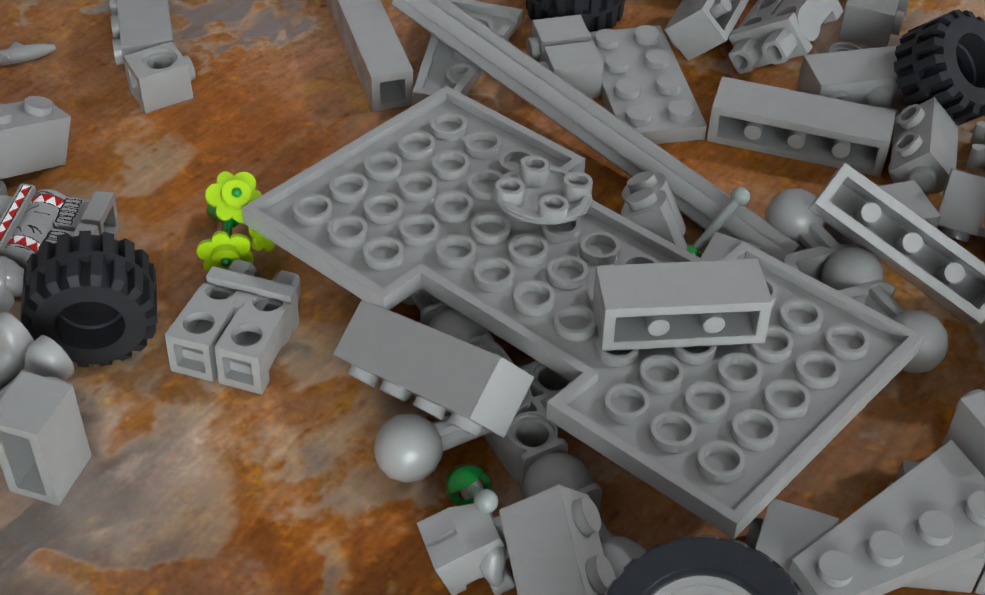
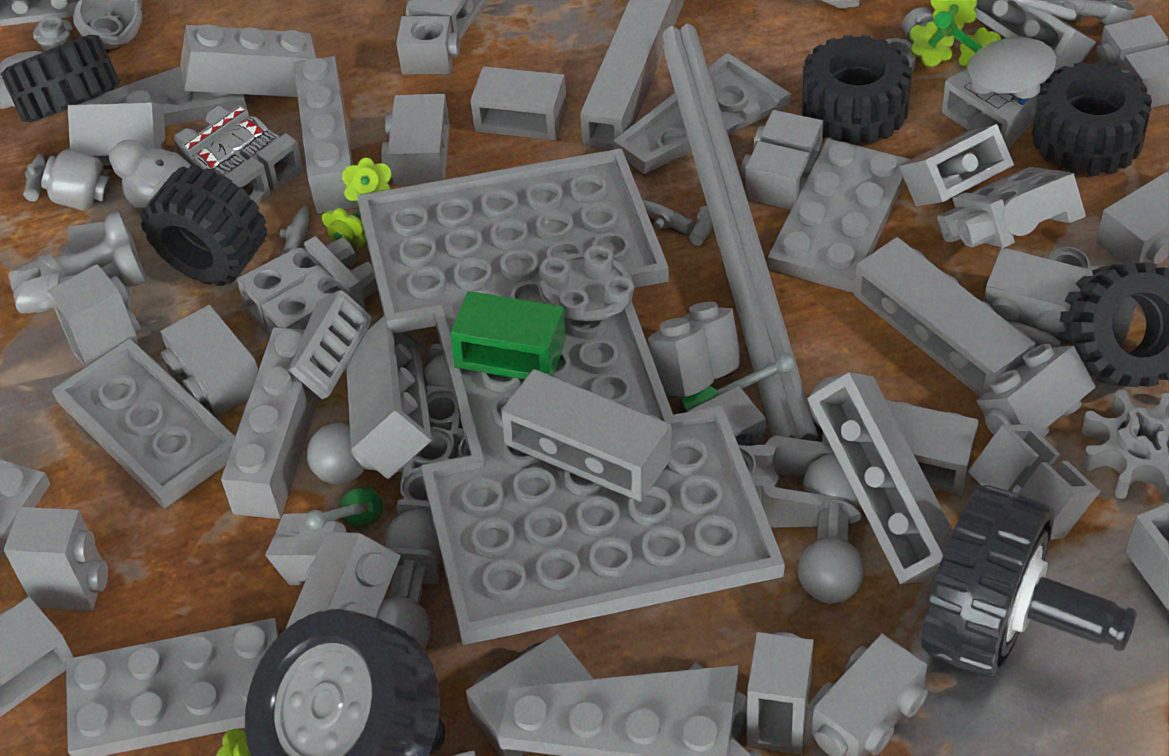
camera: 40 degrees right, 5 degrees up
none -> light grey plate [52,338,235,509]
none -> light grey brick [160,304,258,417]
none -> light grey brick [221,327,324,519]
none -> light grey helmet [280,206,309,255]
none -> light grey slope [288,291,372,399]
none -> light grey brick [294,56,359,214]
none -> light grey brick [382,94,450,185]
none -> green brick [450,291,566,379]
none -> light grey brick [470,66,567,140]
none -> light grey helmet [689,206,713,246]

